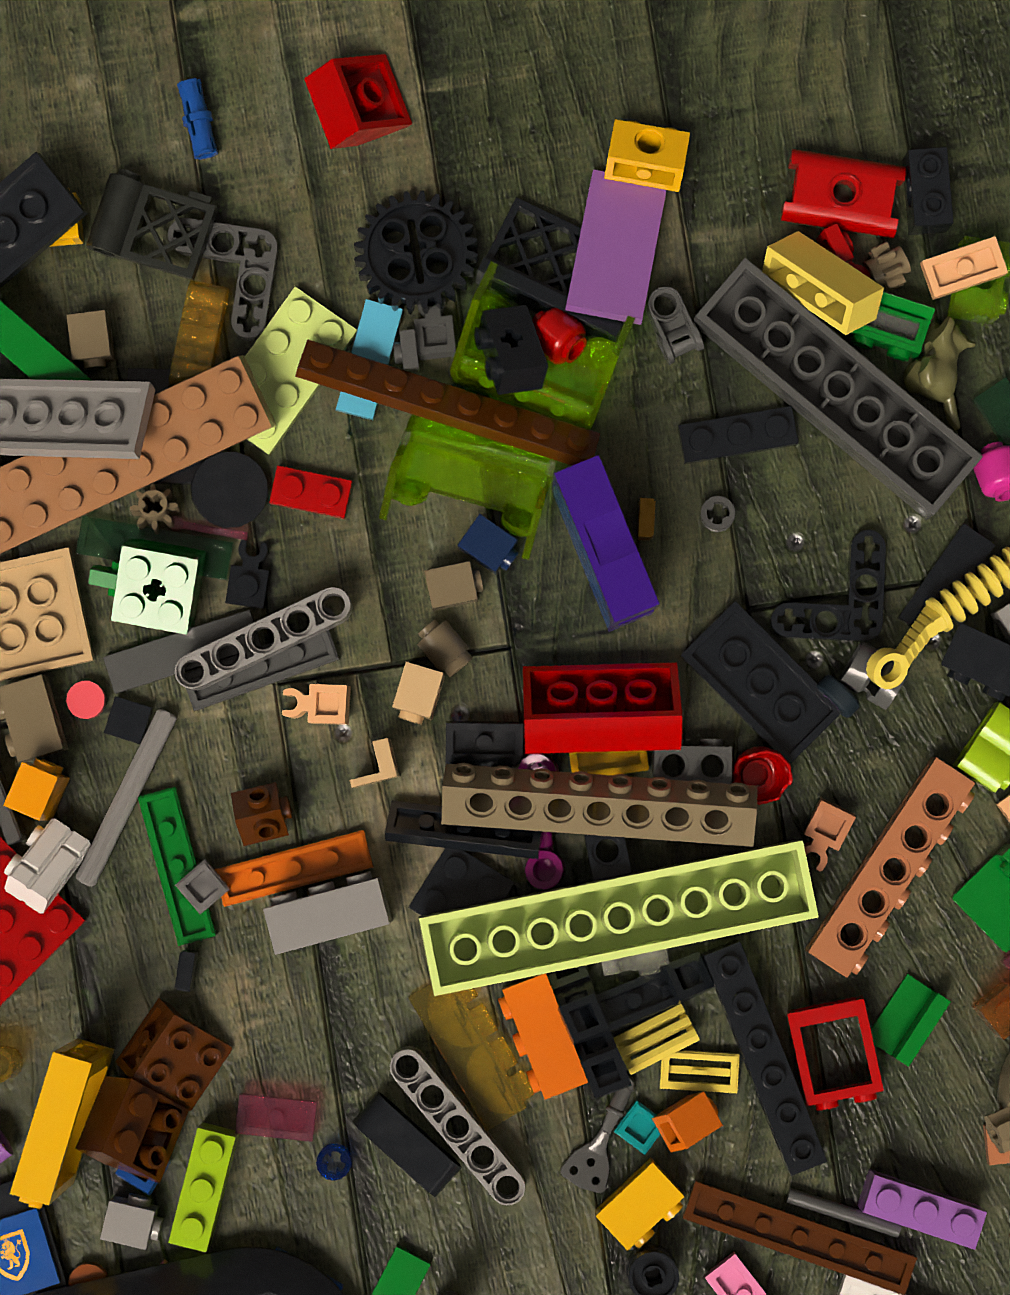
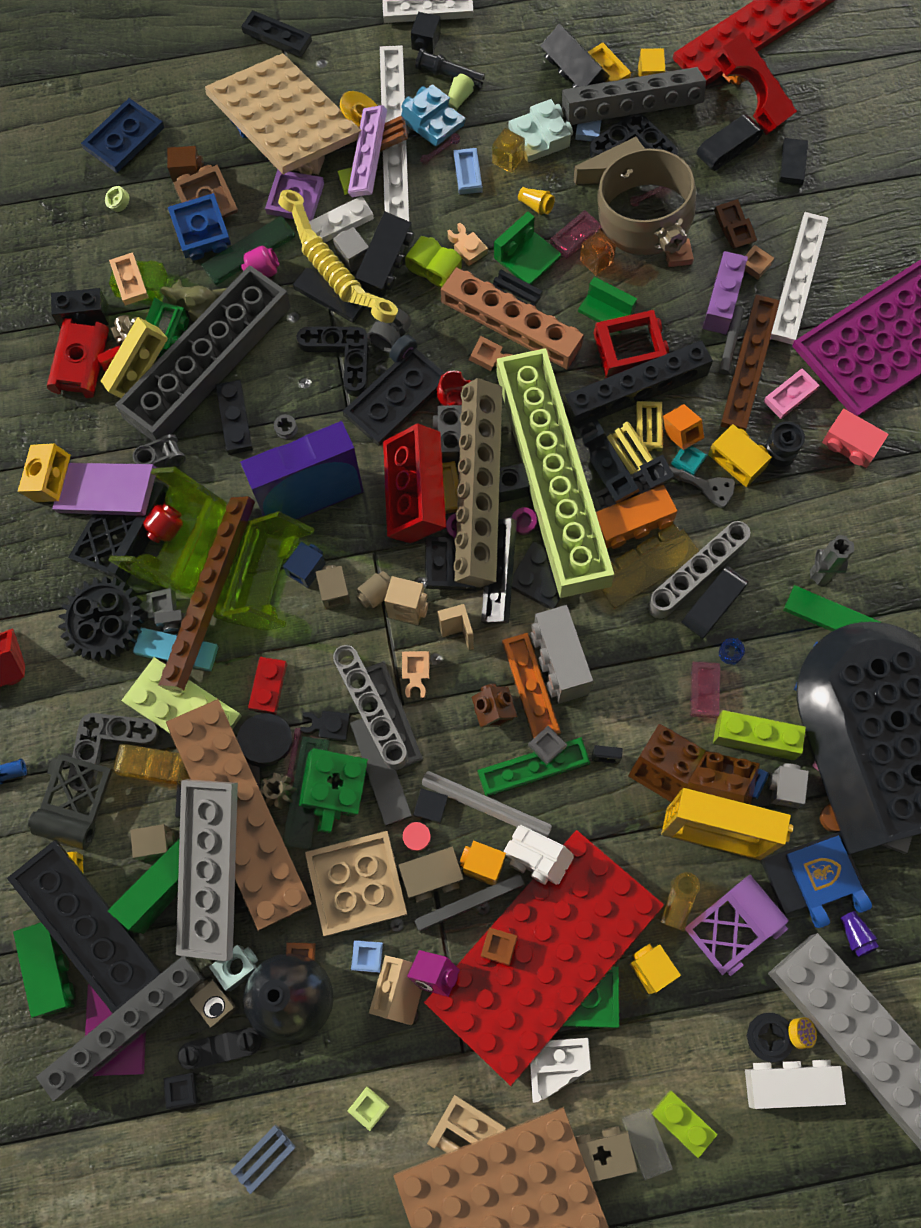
camera: 90 degrees left, 15 degrees down
black brick [474,305,548,395] -> none
none -> black tile [493,269,543,307]
none -> medium nougat plate [744,245,774,280]

